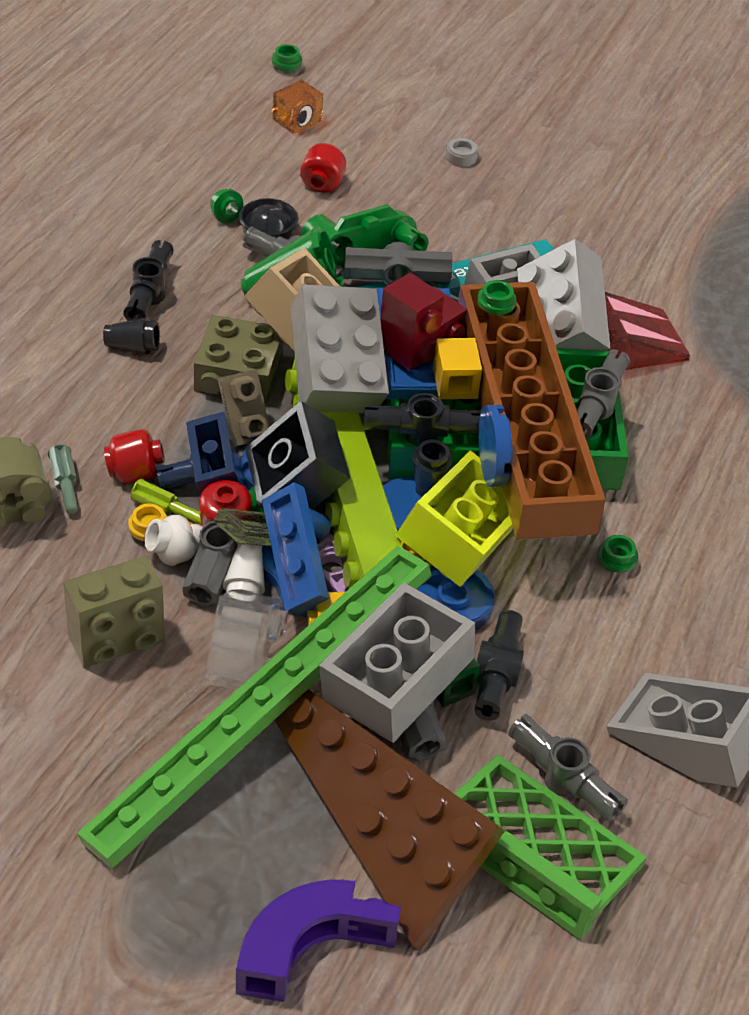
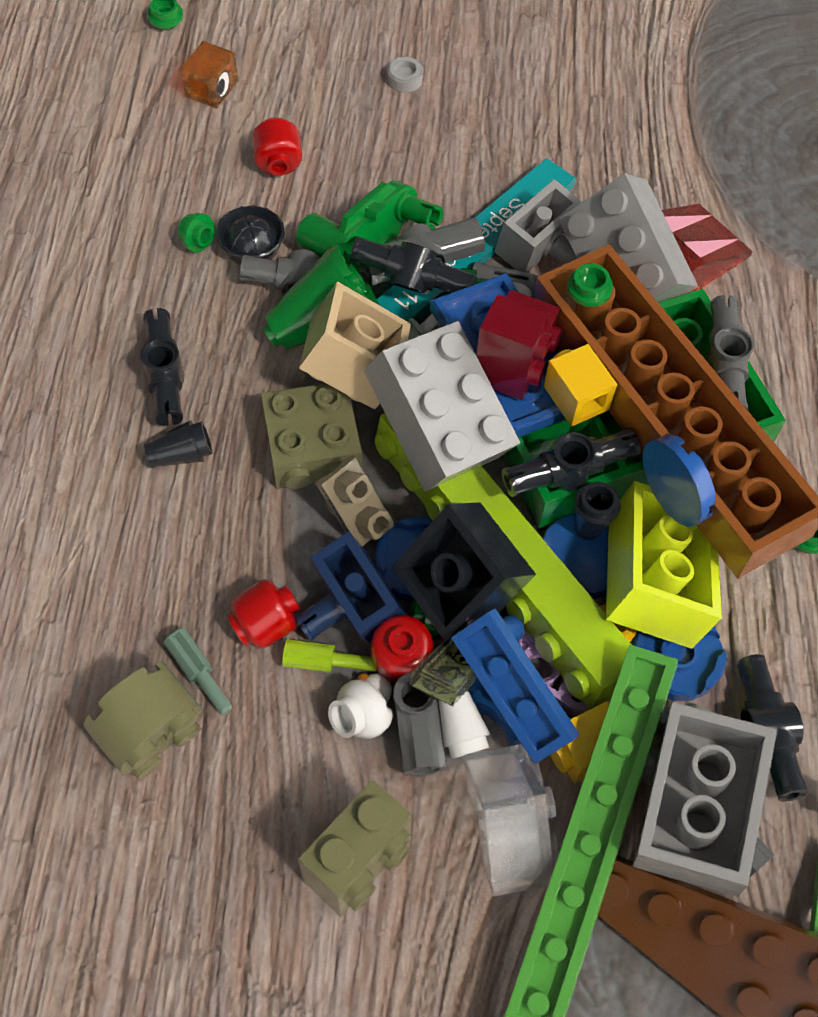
camera: 20 degrees left, 15 degrees up
yellow plate [128,504,168,541] -> none
none -> black pin [350,236,476,294]

